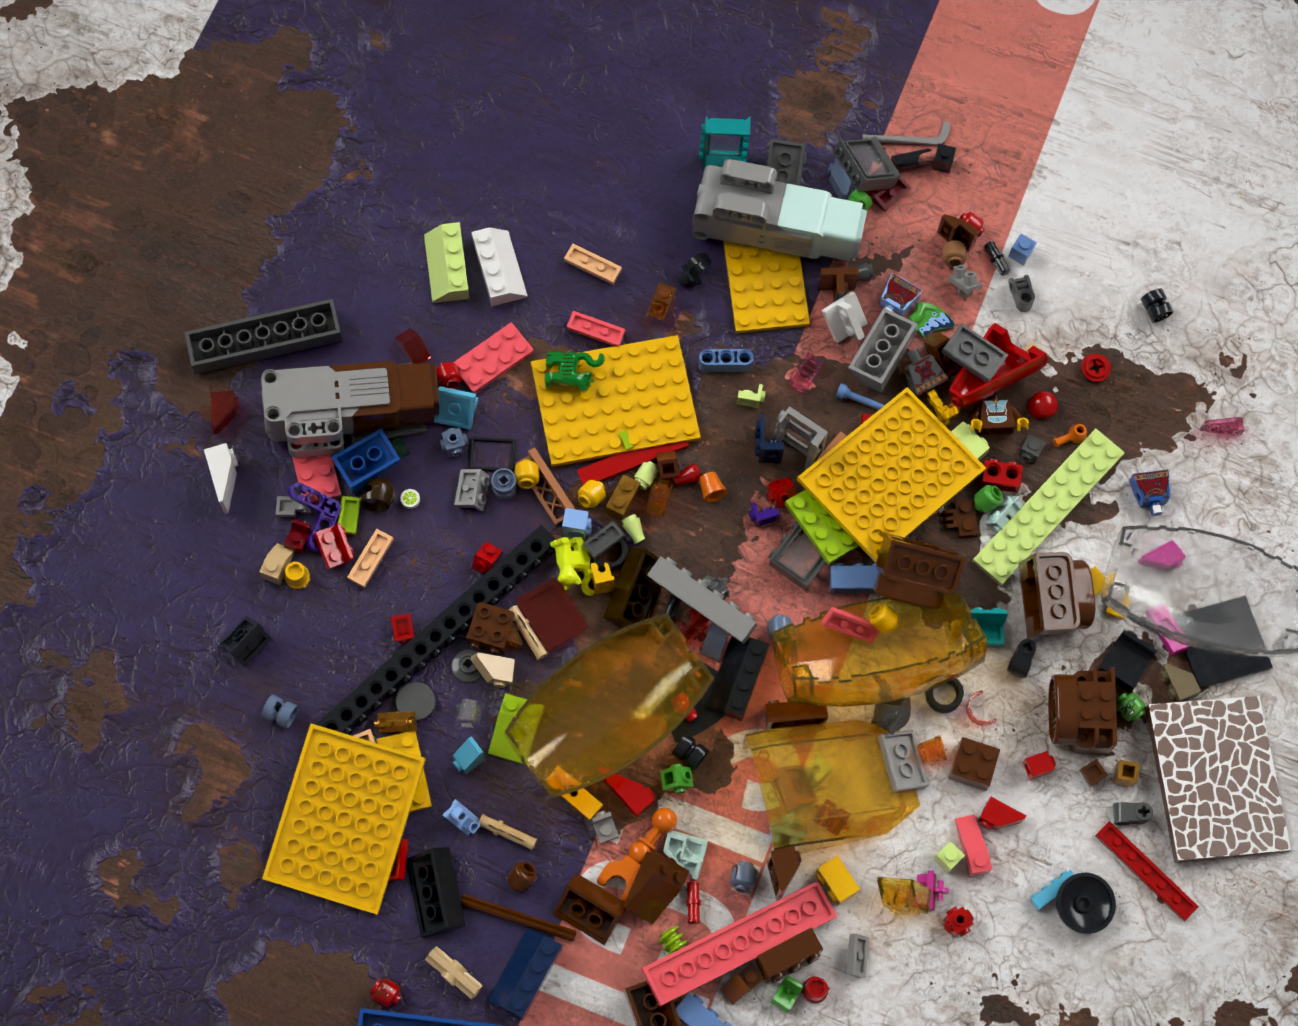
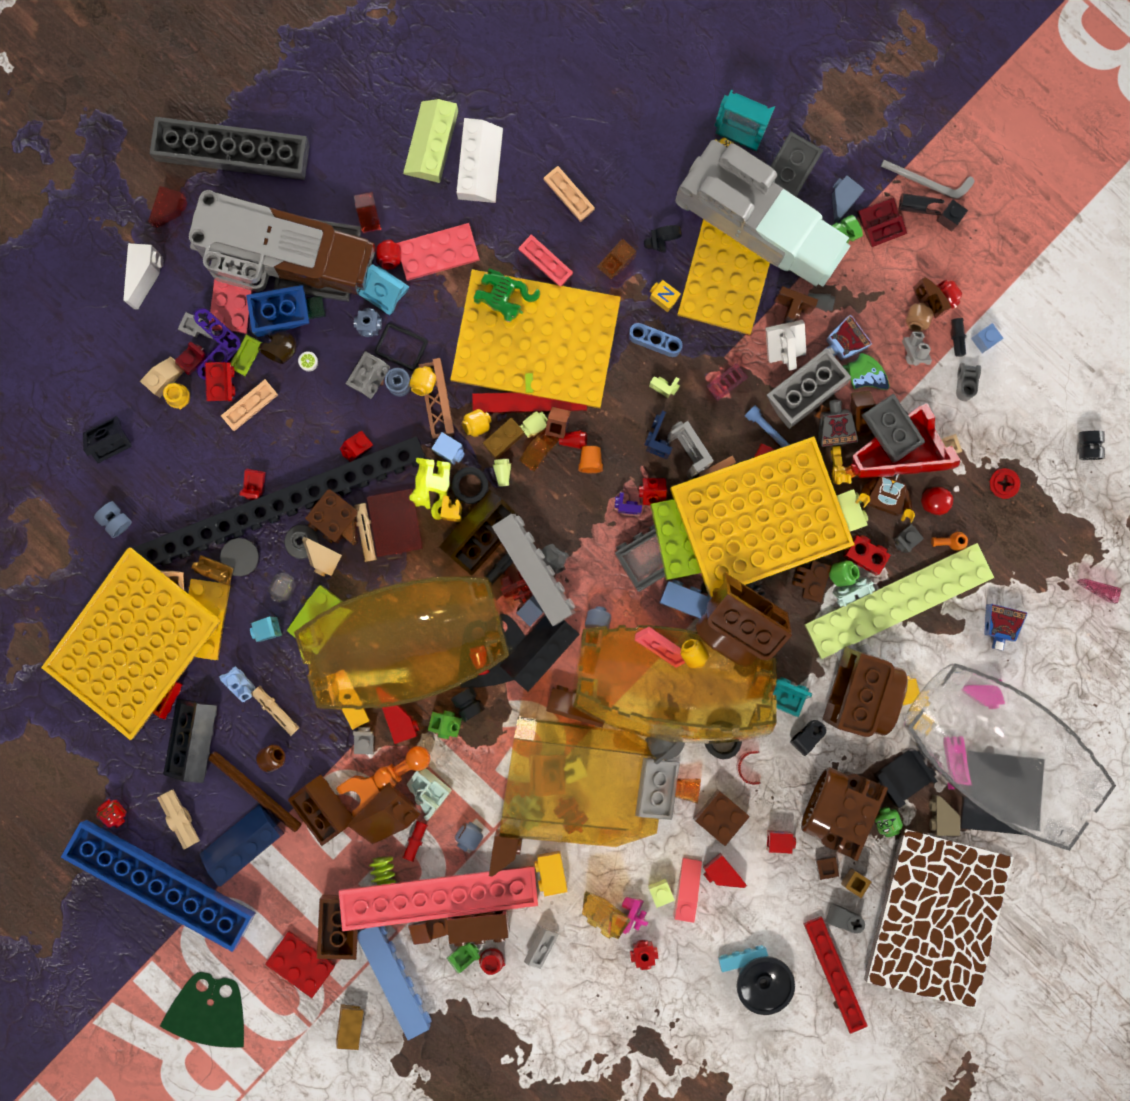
camera: 20 degrees right, 15 degrees up
dark grey plate [583,521,625,560] -> none
dark grey window [833,136,901,192] -> none
none -> yellow brick [650,280,681,312]

